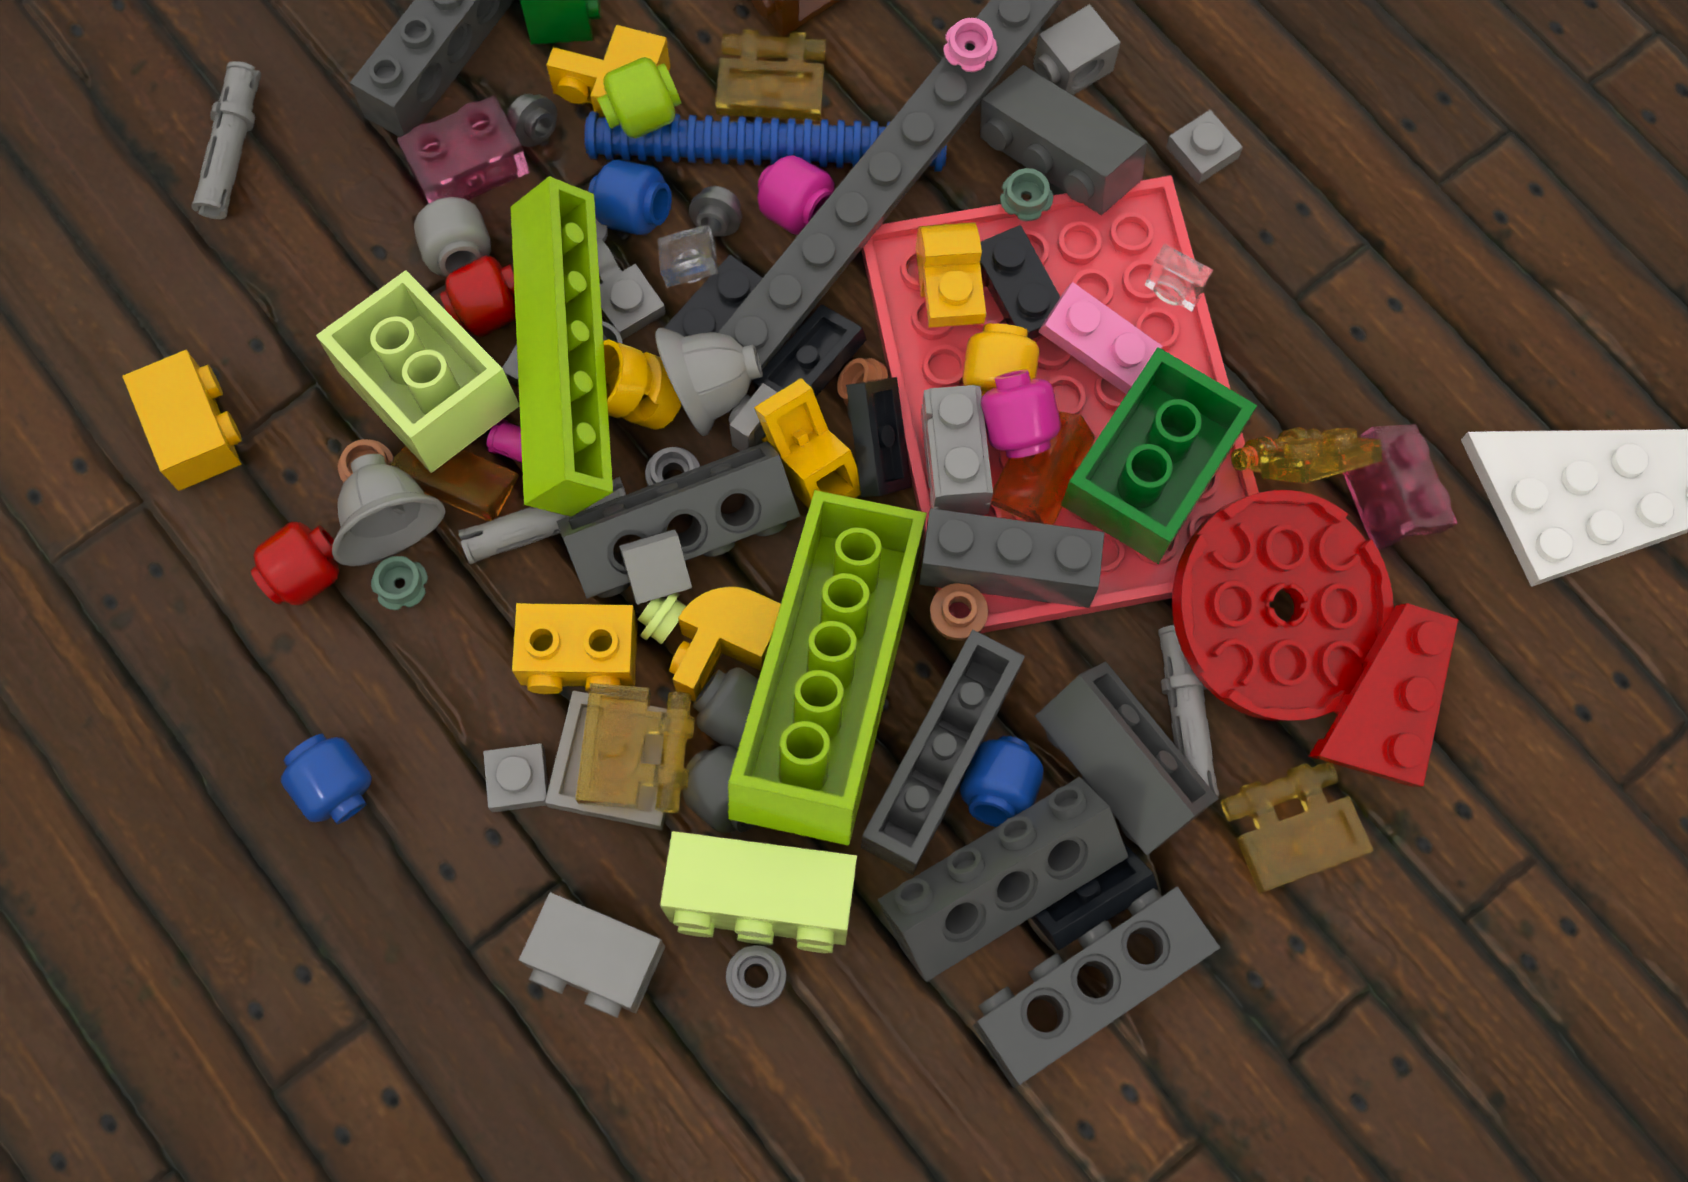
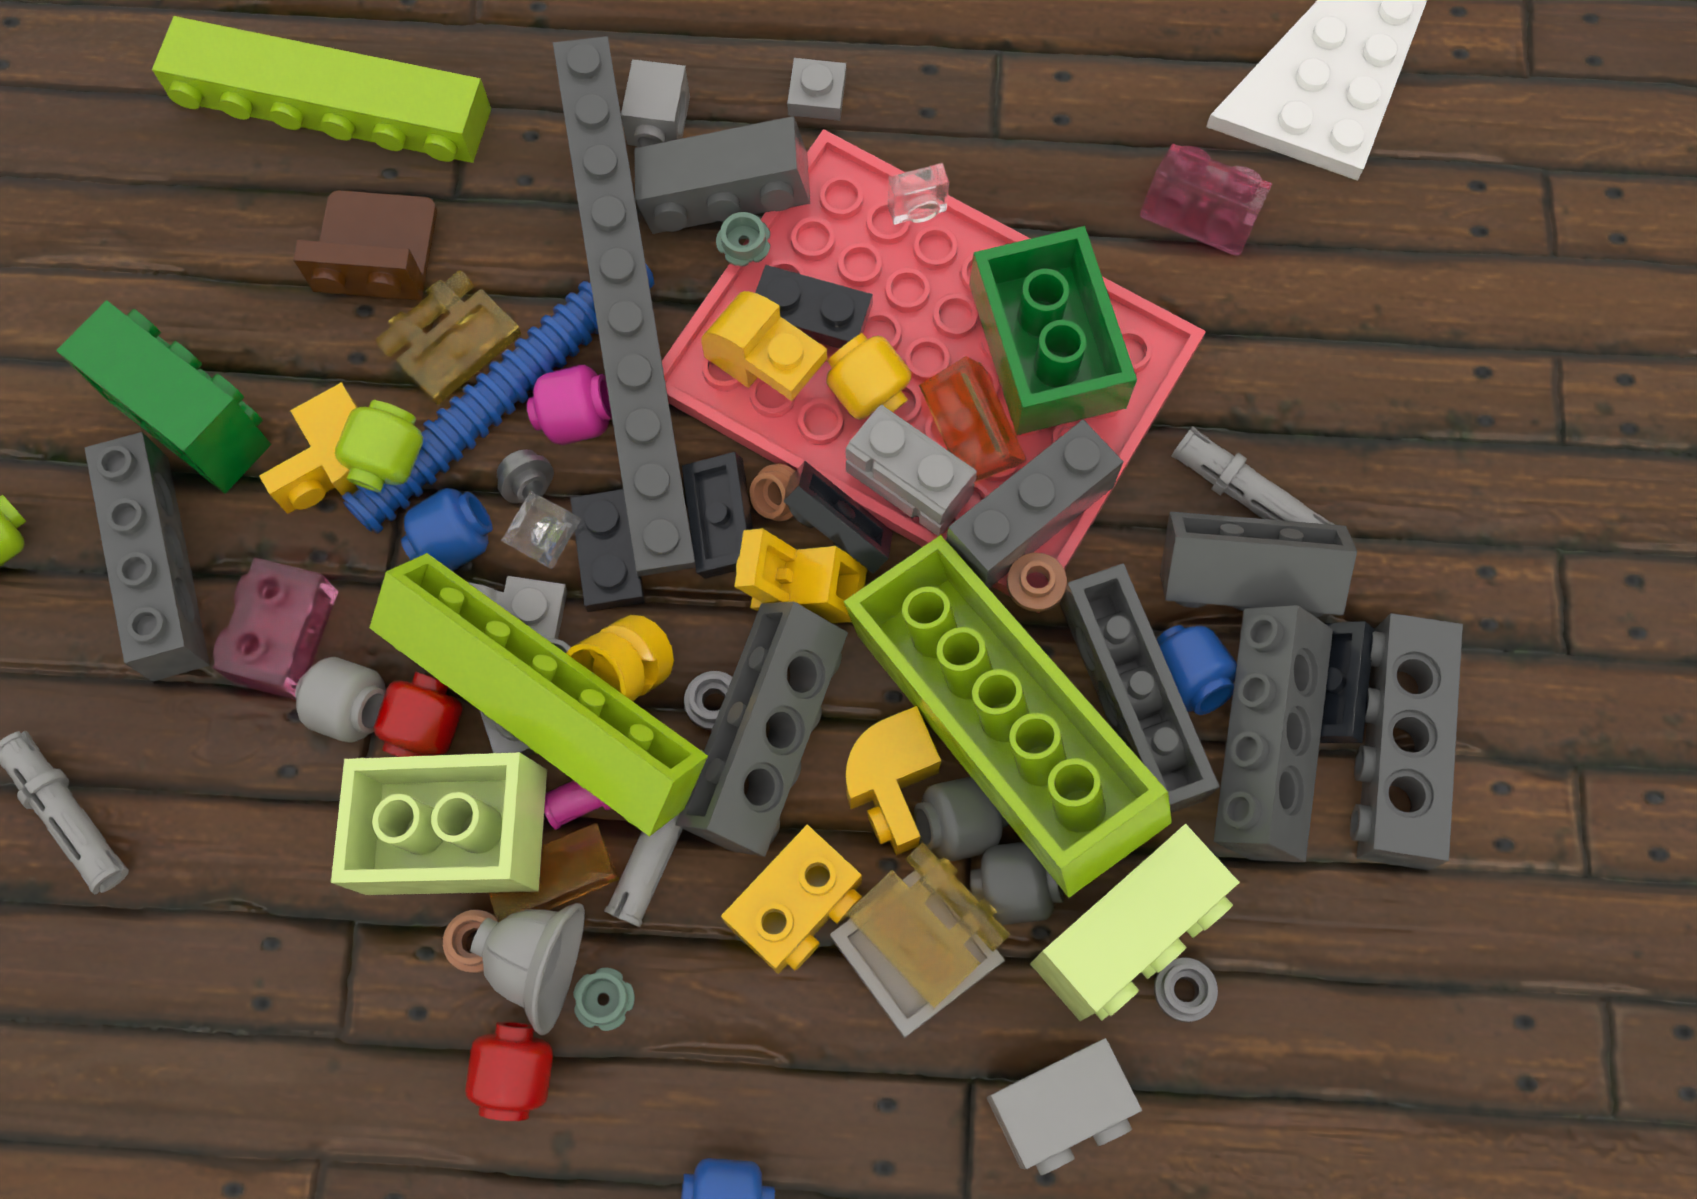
camera: 45 degrees left, 0 degrees up
yellow brick [122,349,242,491] -> none
light grey plate [483,743,549,813] -> none
flat silver plate [507,94,557,147] -> none
light grey tile [619,530,692,604] -> none
yellowish green plate [637,593,686,644] -> none
light grey hat [655,328,763,436] -> none
light grey plate [729,383,777,451] -> none
bright pink plate [943,18,997,72] -> none
dark pink head [981,370,1061,458] -> none
bright pink plate [1038,282,1162,394] -> none
red plate [1172,490,1394,721] -> none
clear yellow plate [1221,762,1374,894] -> none
clear yellow plate [1231,427,1382,483] -> none
red wing [1309,603,1458,787] -> none

